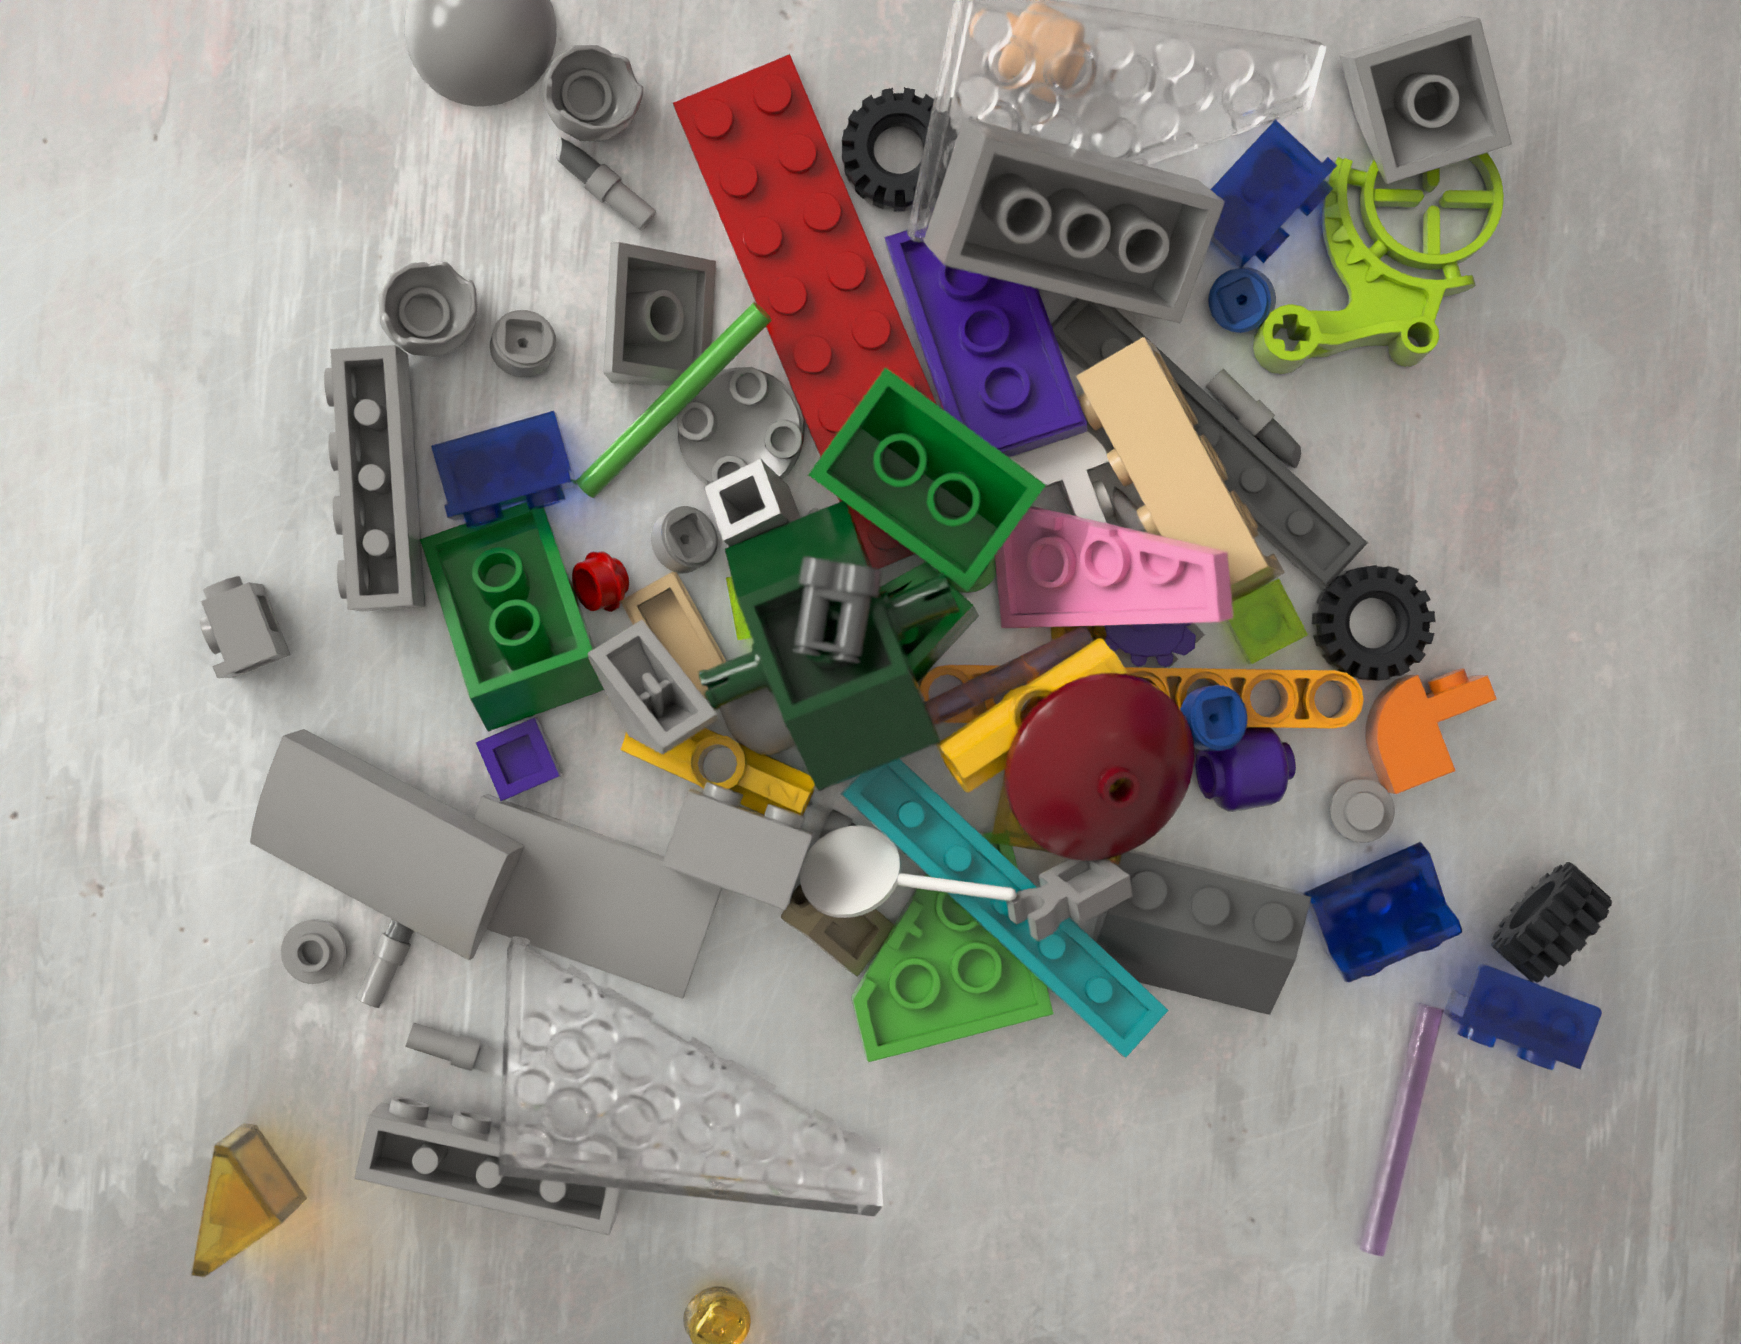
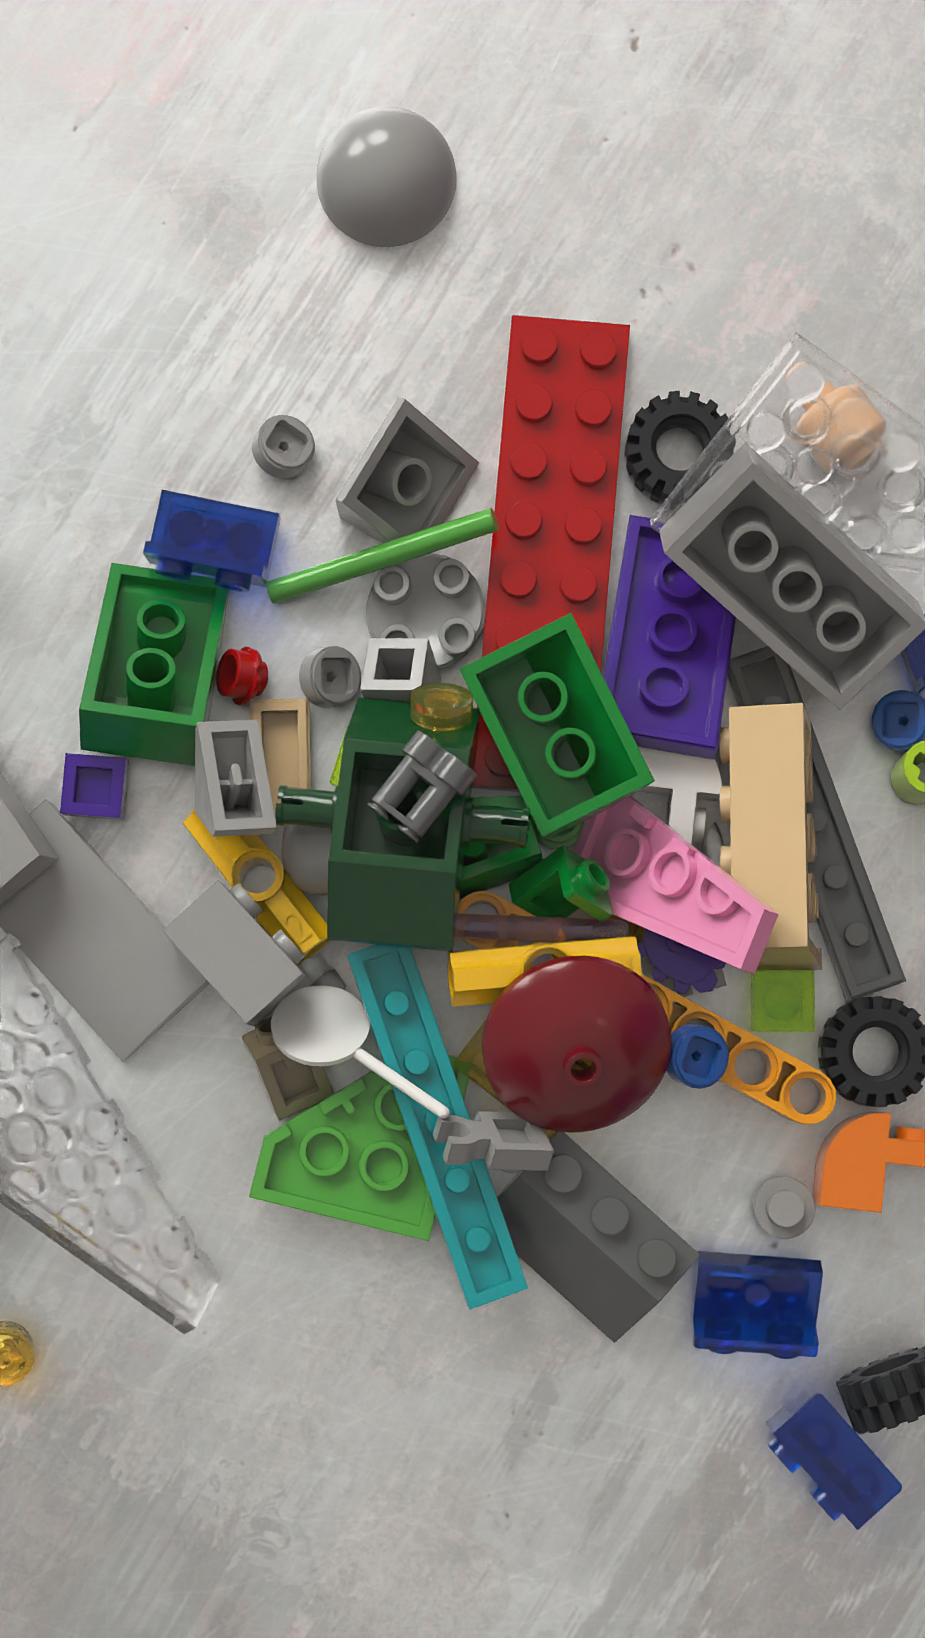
camera: 30 degrees right, 5 degrees down
light grey brick [324,345,425,612] -> none
light grey hair [378,262,477,357] -> none
light grey hair [542,45,643,141] -> none
light grey piece [556,137,656,231] -> none
dark purple head [1195,727,1296,812] -> none
light grey piece [1205,368,1301,468] -> none
clear purple bar [1359,1003,1444,1256] -> none
none -> clear yellow tile [410,683,473,731]
none -> green bracket [509,845,613,926]

